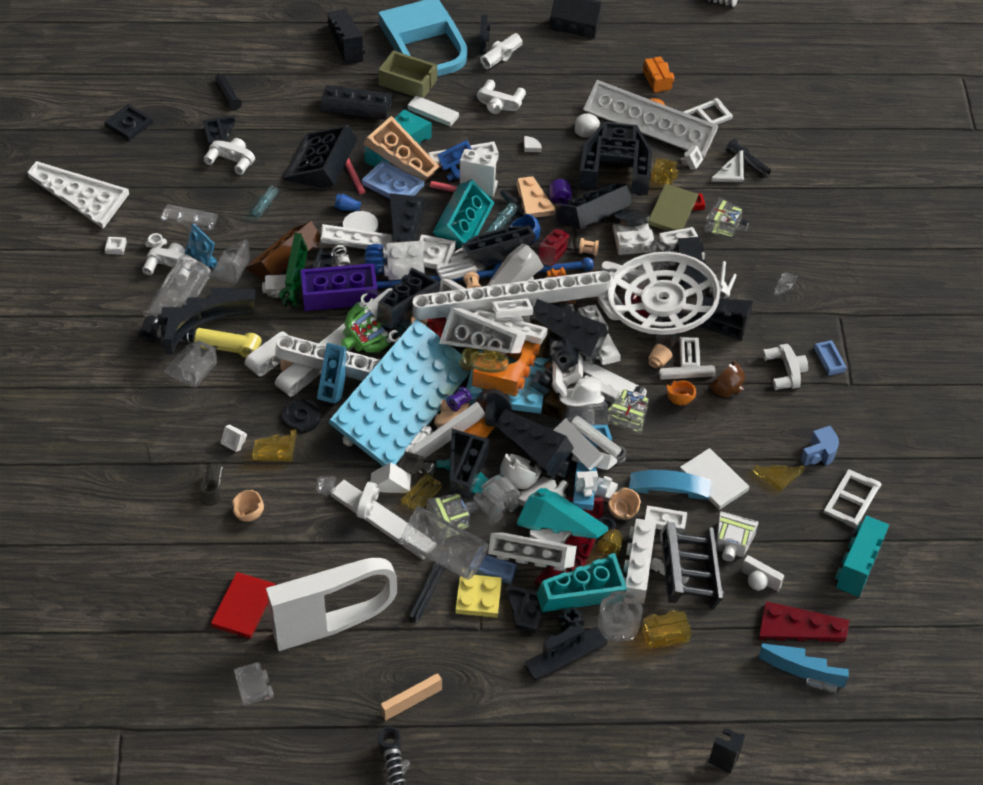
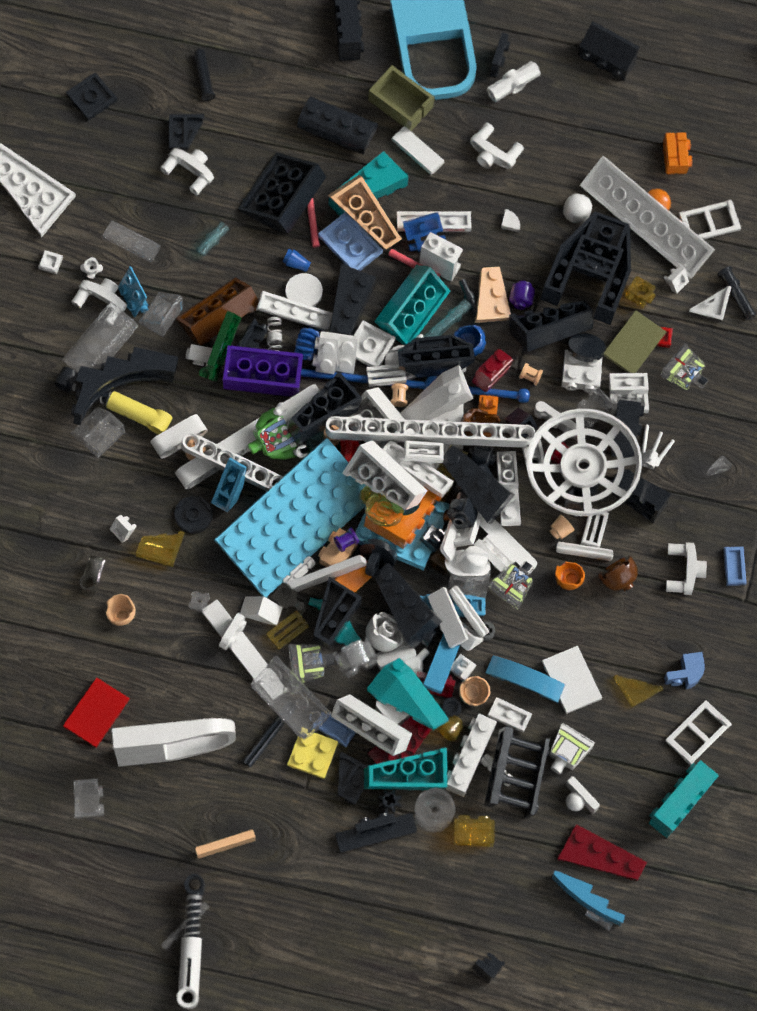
camera: 10 degrees right, 20 degrees up
white tile [575,471,598,497] -> none

